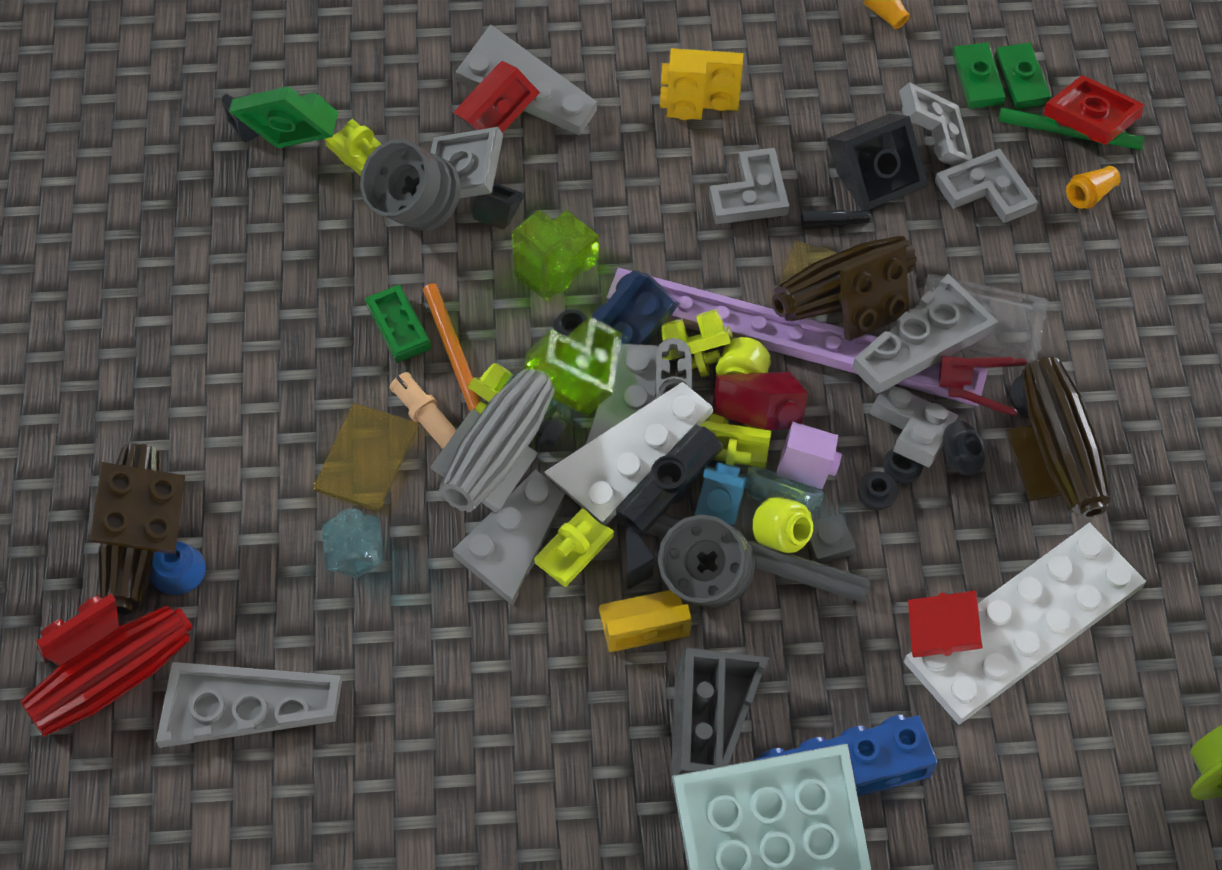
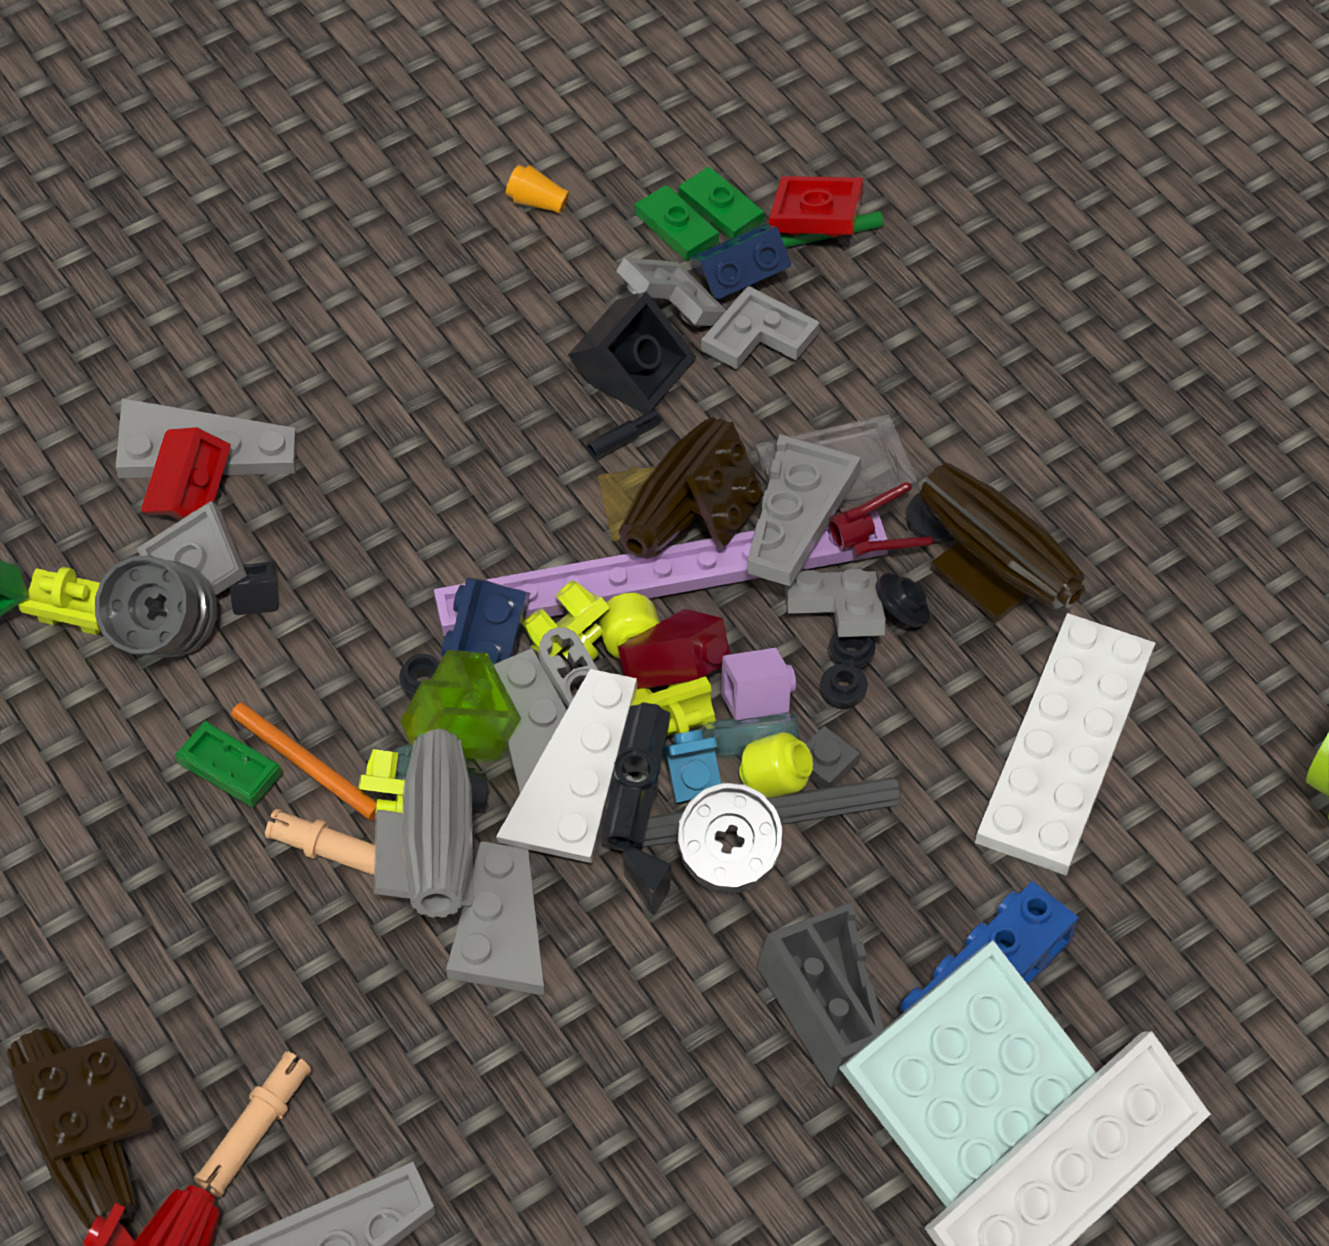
camera: 30 degrees left, 5 degrees down
blue cone [150,541,206,595] -> none
clear yellow piece [313,403,419,512] -> none
clear light blue brick [322,509,384,578] -> none
clear neon green brick [512,209,599,301] -> none
neon yellow hips [534,508,614,587] -> none
yellow panel [599,590,692,653] -> none
yellow plate [660,48,744,120] -> none
light grey plate [709,148,789,224] -> none
red piece [908,590,983,658] -> none
light orange cone [1066,165,1121,209] -> none
none -> light nougat pin [194,1051,312,1198]
none -> dark blue bracket [689,224,791,299]

